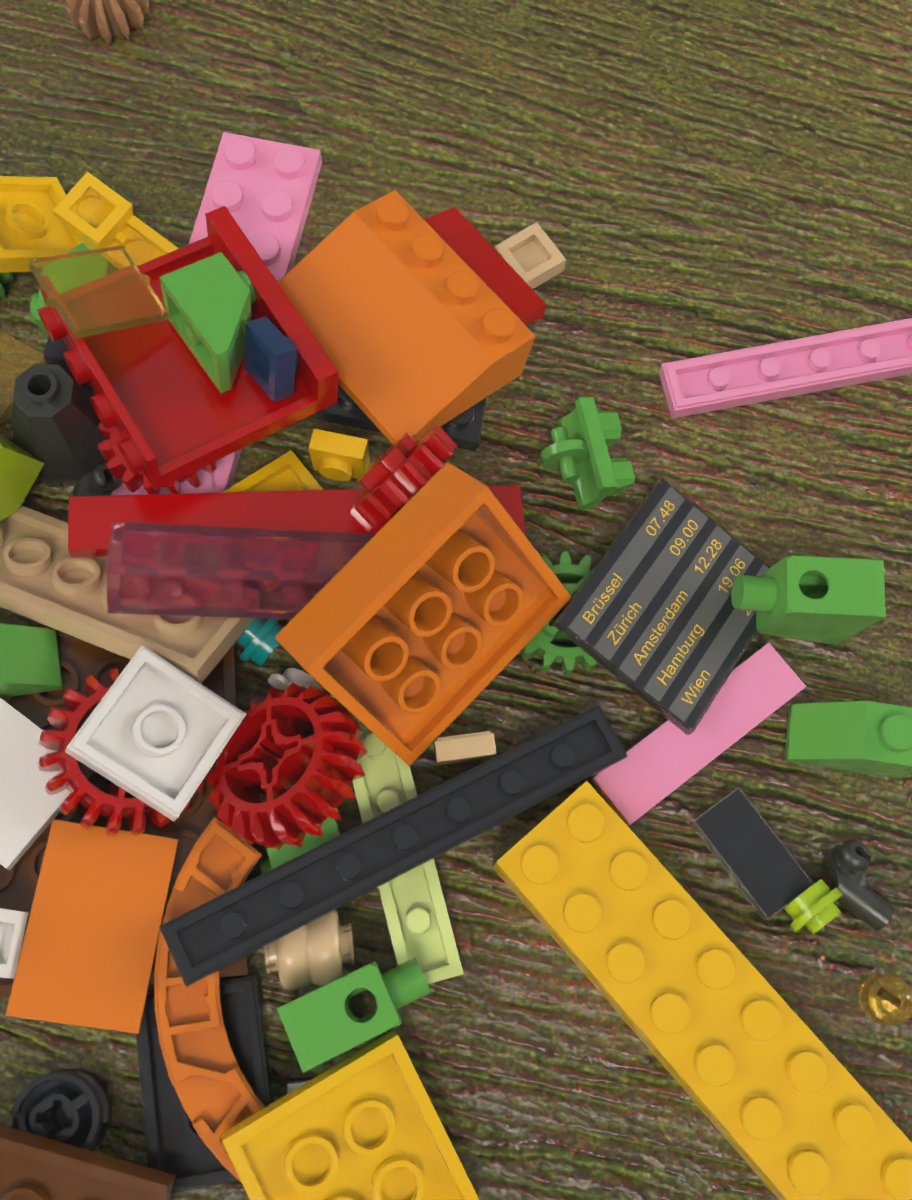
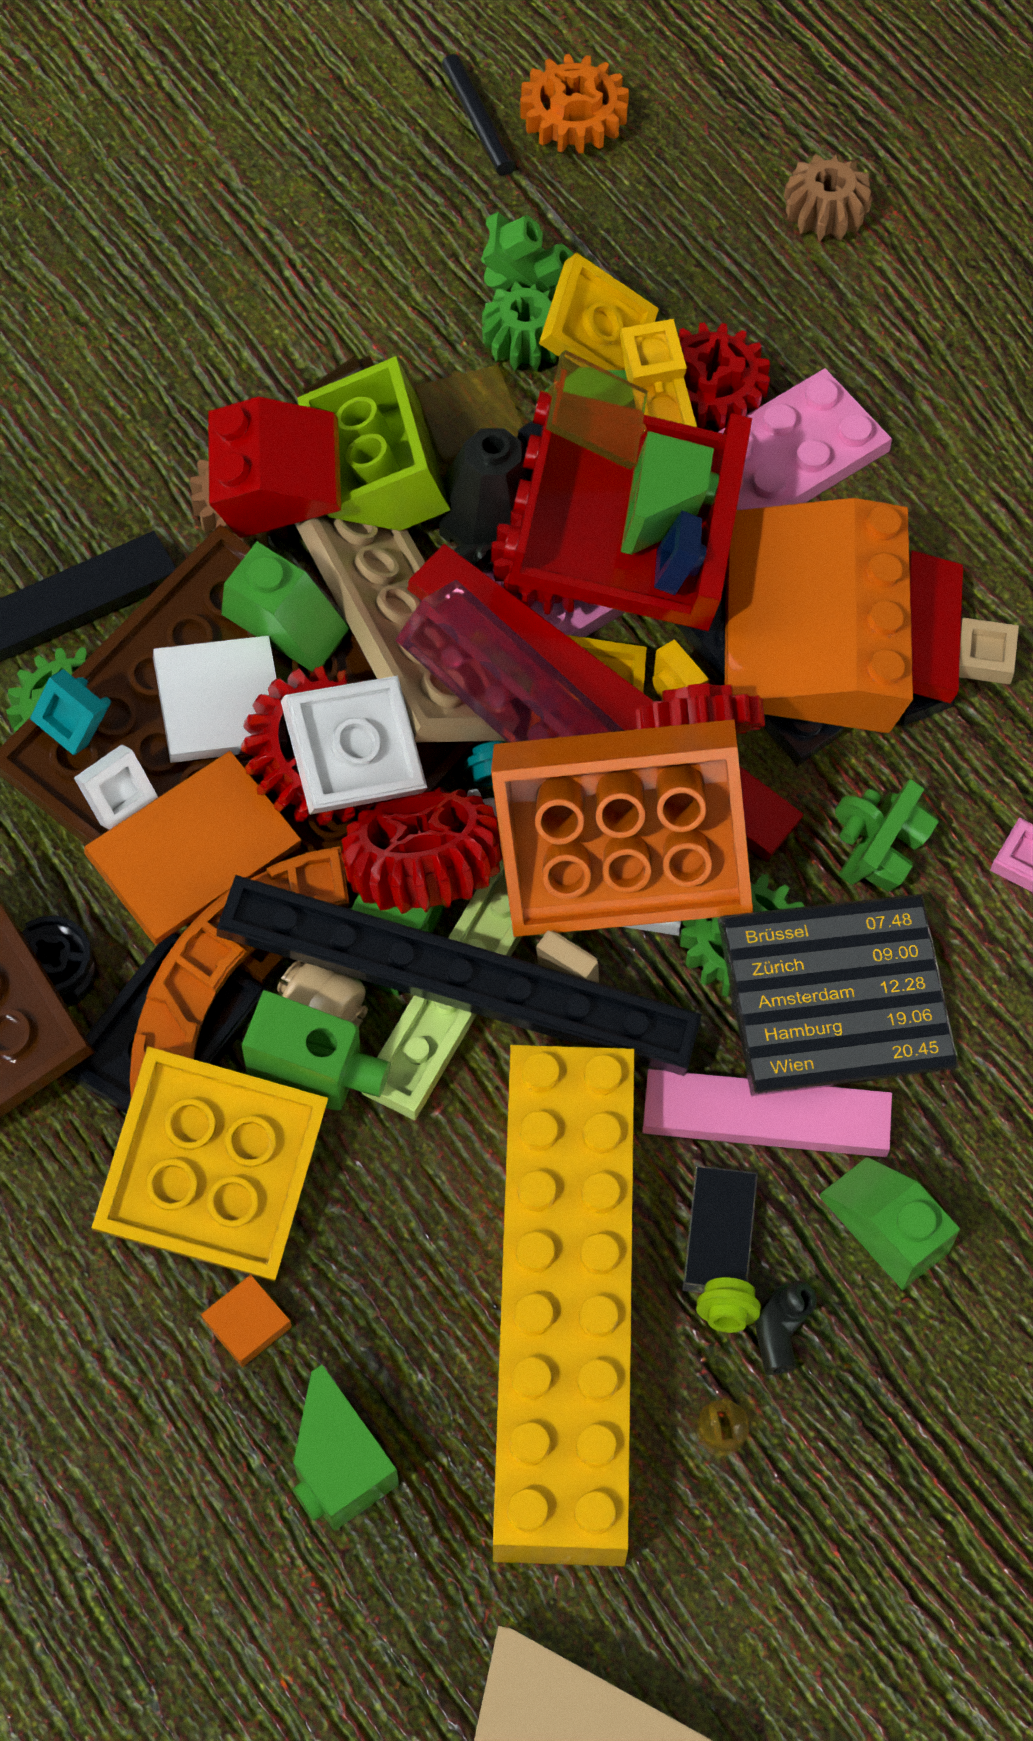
camera: 45 degrees right, 10 degrees down
bright green torso [731,555,886,645] -> none
none -> red gear [678,322,770,430]

